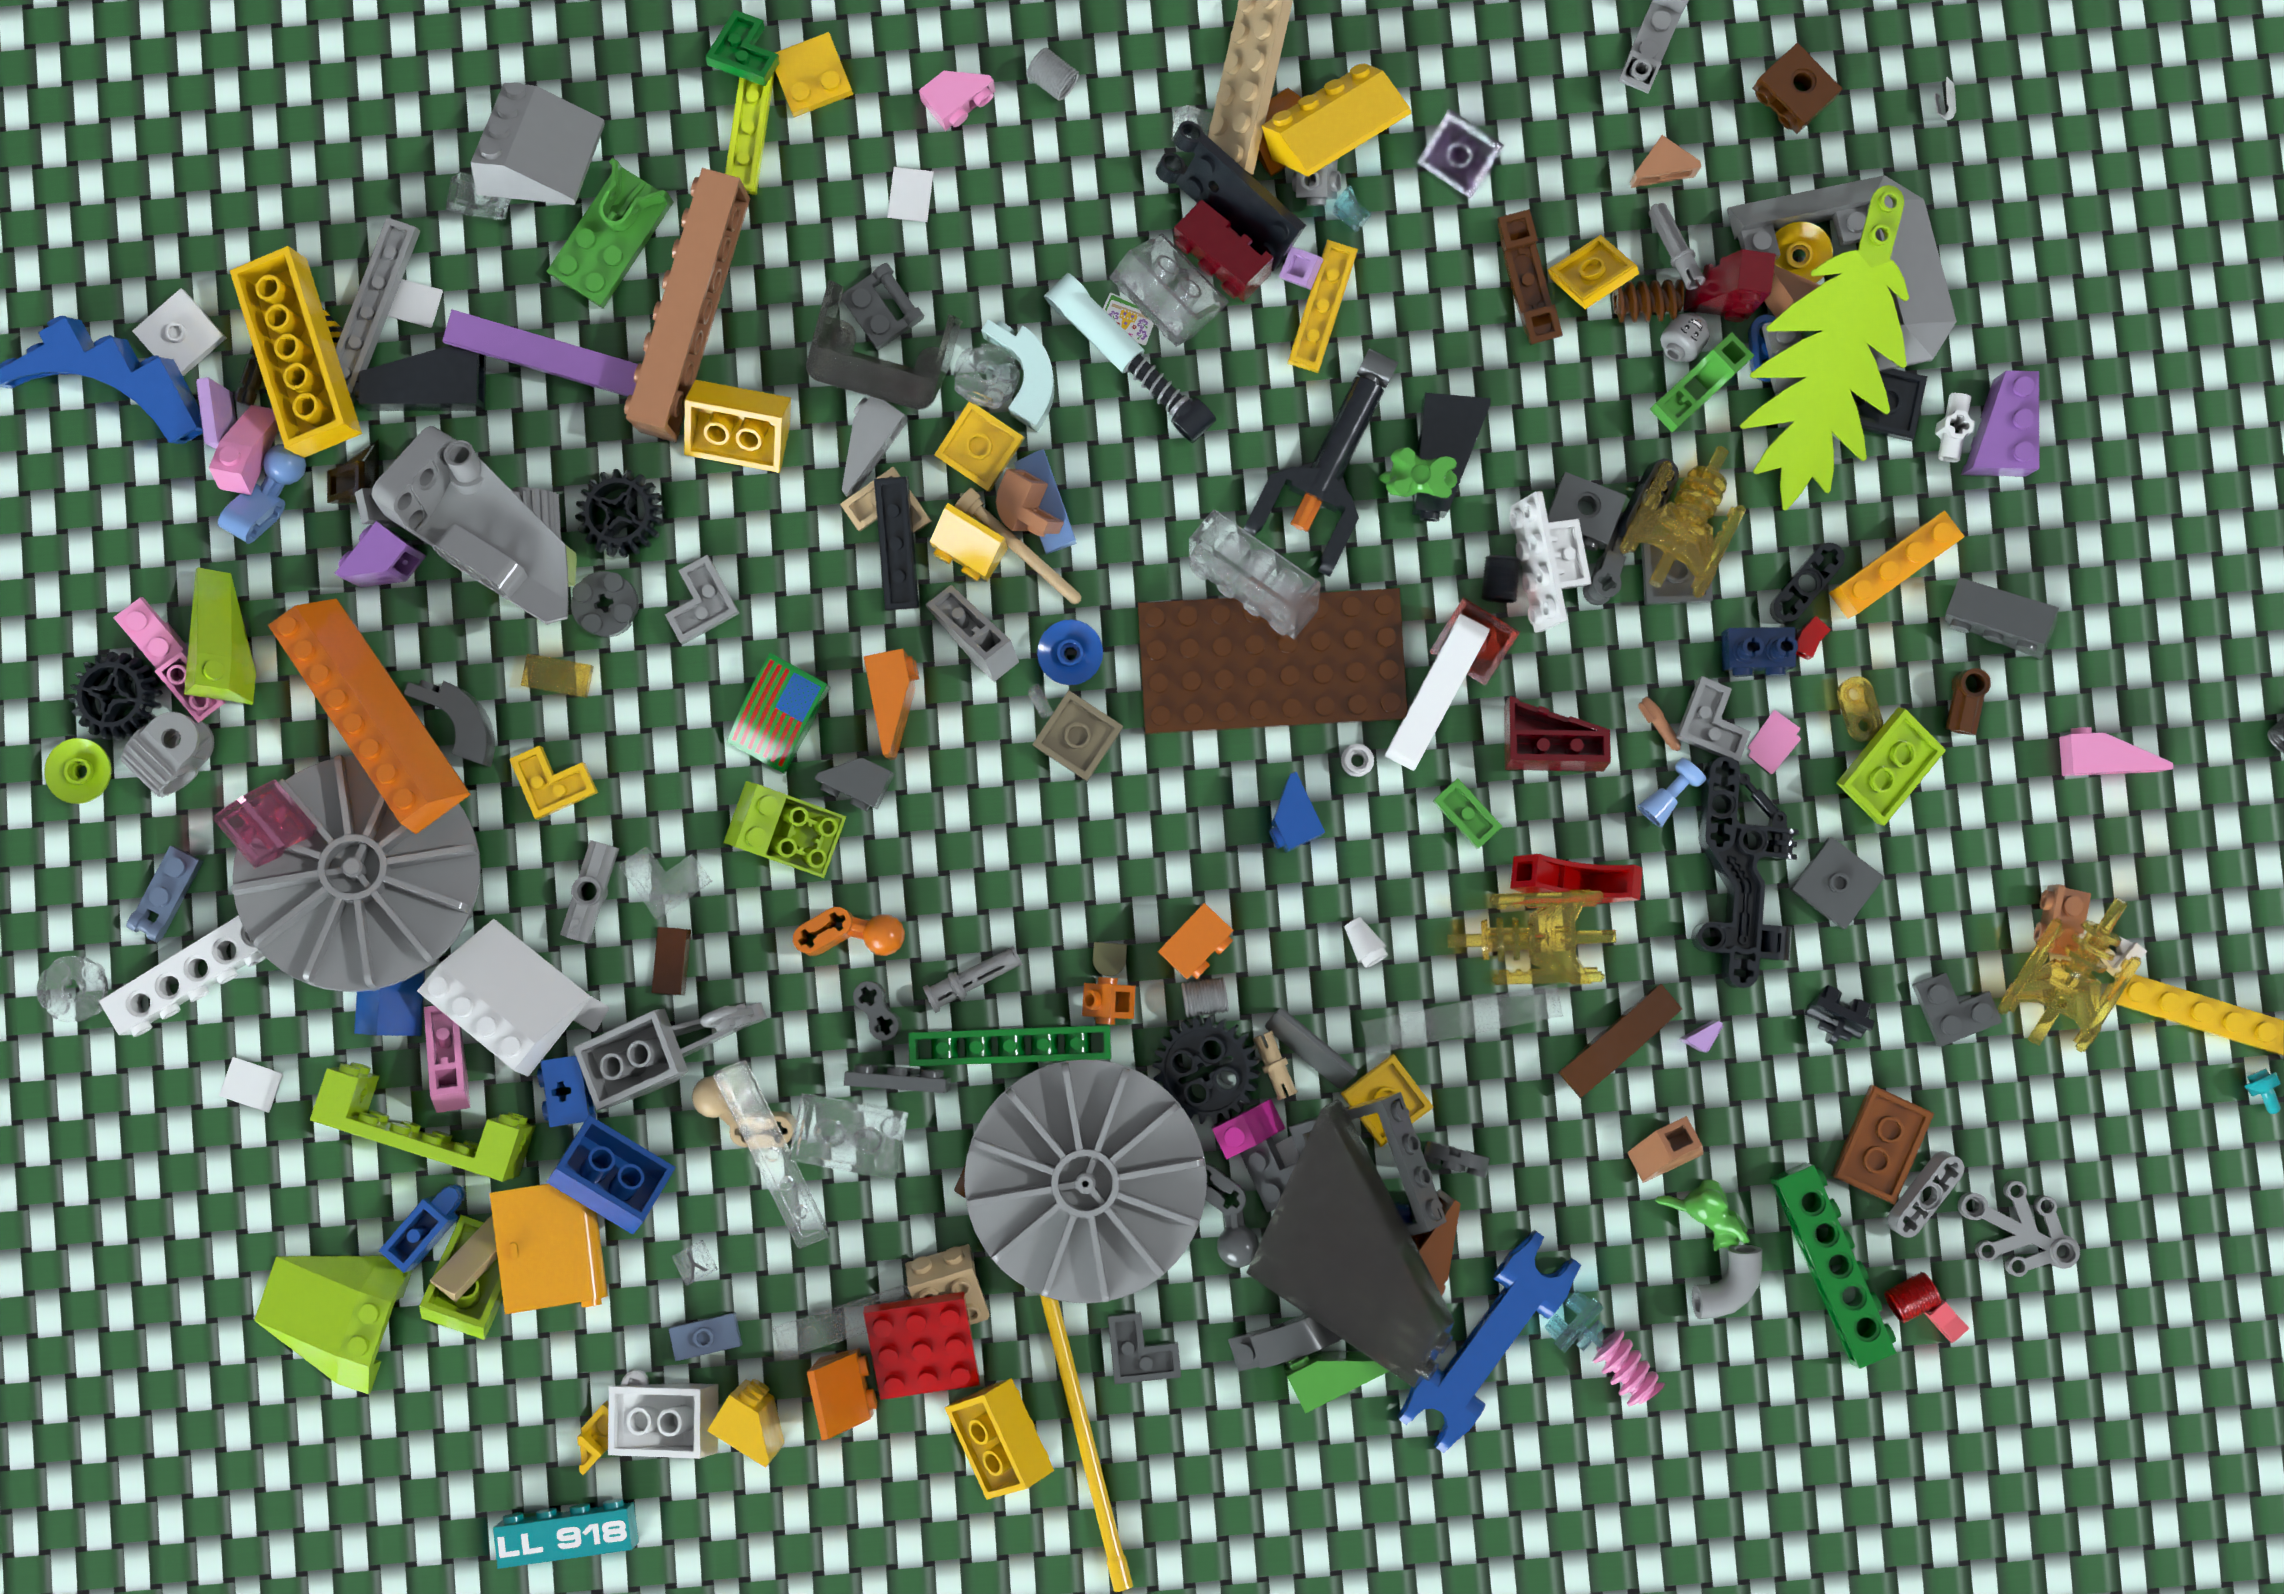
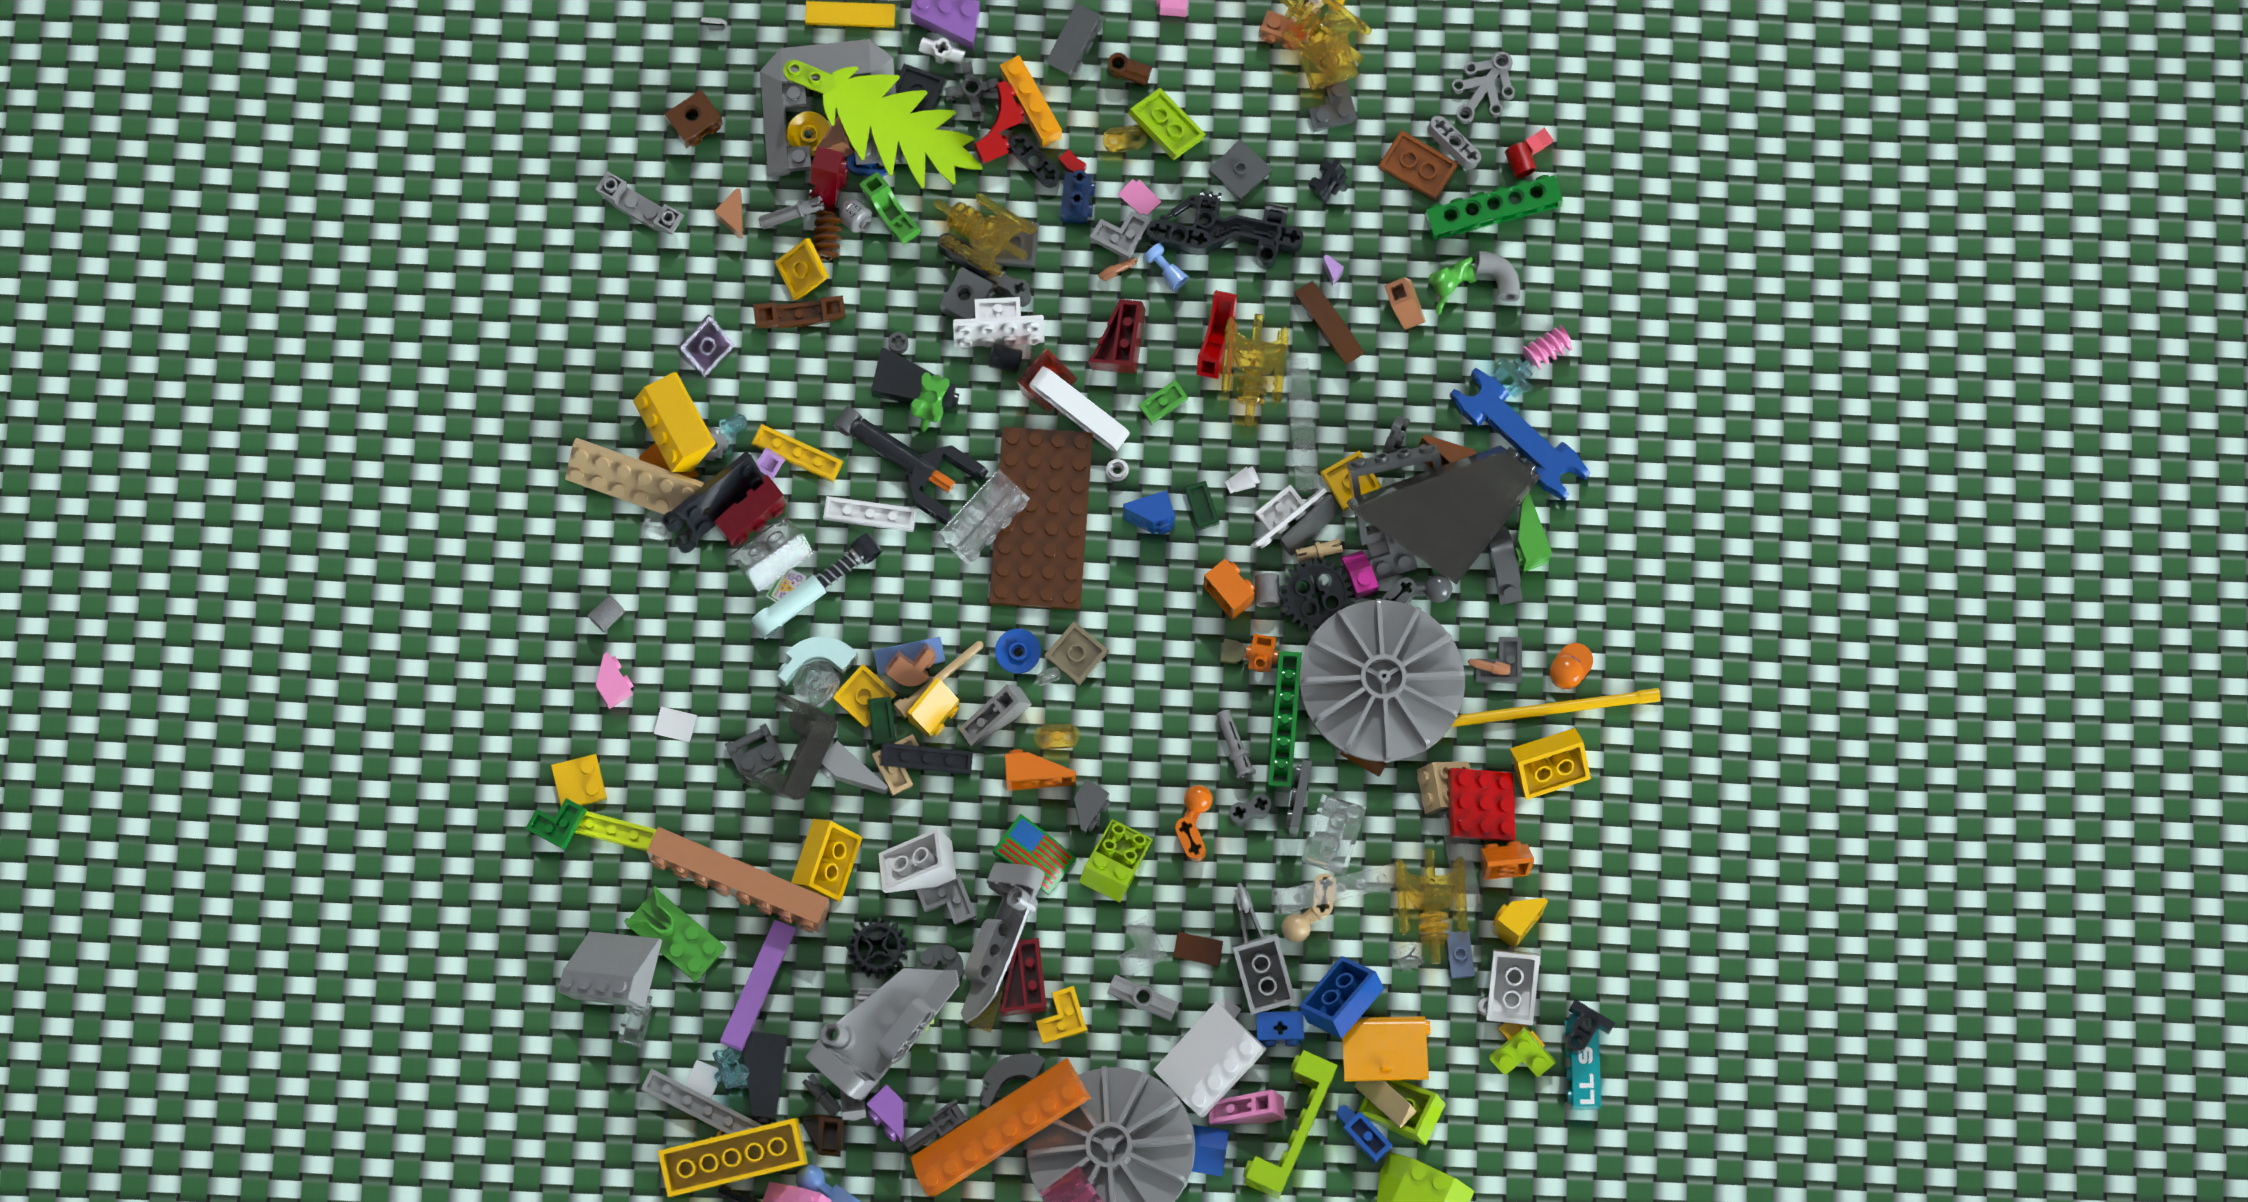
camera: 90 degrees left, 10 degrees down
none -> clear light blue hips [713,1047,750,1089]
none -> yellow tile [805,1,895,28]
none -> white tile [823,496,917,532]
none -> dark green tile [867,696,896,745]
none -> white slope [878,828,956,893]
none -> dark grey bush [888,332,909,354]
none -> dark grey connector [904,1099,970,1152]
none -> dark grey pin [945,62,998,118]
none -> light grey panel [961,862,1045,1024]
none -> red arch [973,80,1025,164]
none -> dark red wedge [1000,938,1047,1017]
none -> clear yellow plate [1034,724,1080,749]
none -> dark green tile [1184,480,1220,531]
none -> white bracket [1251,485,1327,549]
none -> clear yellow slope [1298,33,1359,90]
none -> clear yellow bar [1396,849,1468,964]
none -> nougat piece [1468,659,1511,675]
none -> lime plate [1489,1027,1555,1077]
none -> orange cap [1549,643,1593,690]
none -> black tile [1565,999,1615,1055]

